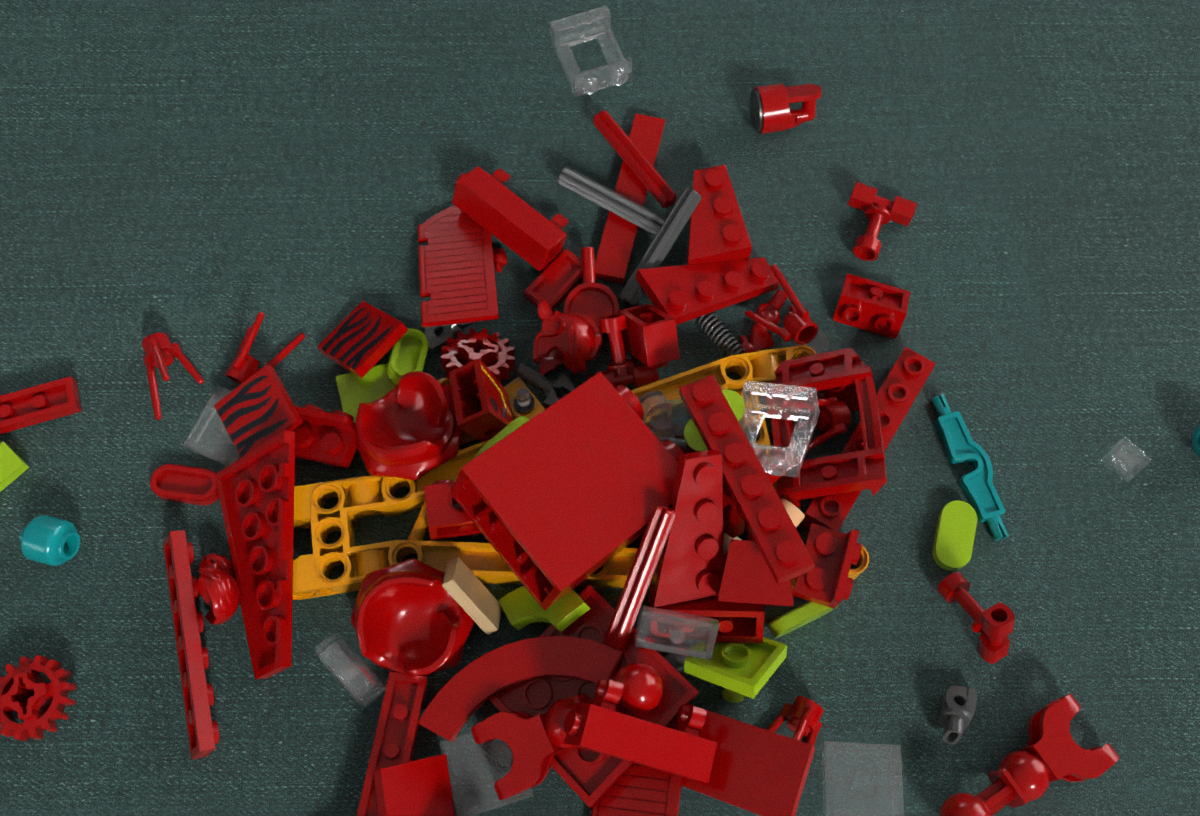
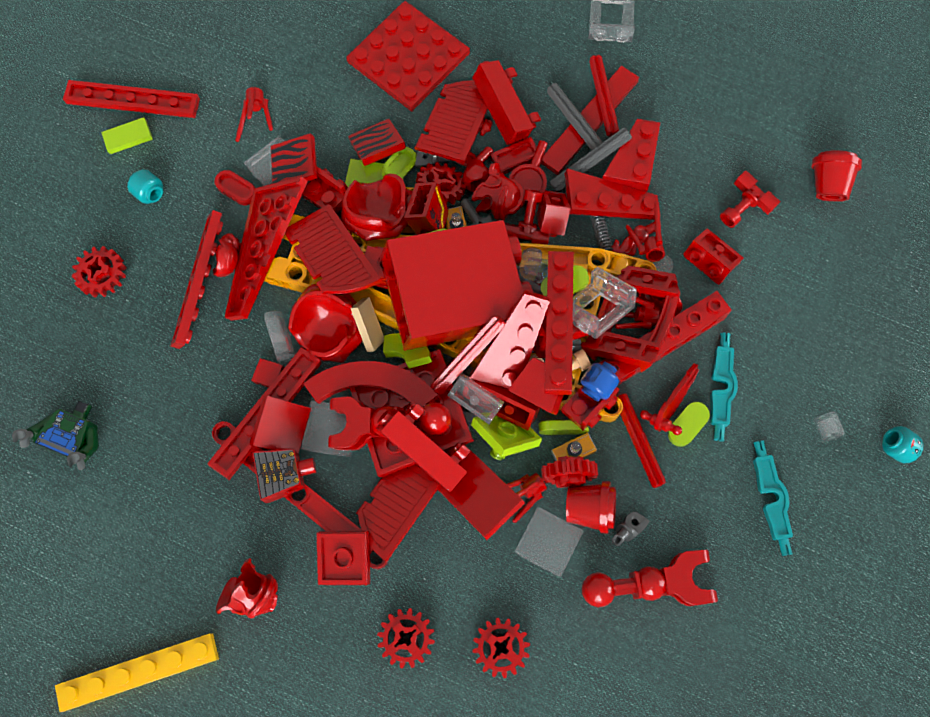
camera: 30 degrees right, 5 degrees up
red plant [225,312,305,385] -> none
red piece [750,83,822,134] -> none
red bar [937,572,1015,664] -> none
none -> red tile [251,358,284,388]
none -> red piece [285,204,382,294]
none -> red plate [346,1,470,112]
none -> red piece [457,146,493,193]
none -> red gear [541,456,598,488]
none -> light orange piece [551,433,597,461]
none -> red piece [566,481,616,534]
none -> blue head [581,362,619,401]
none -> red axle [616,393,666,488]
none -> red piece [640,363,700,436]
none -> teal piece [753,441,793,556]
none -> red piece [812,150,862,201]

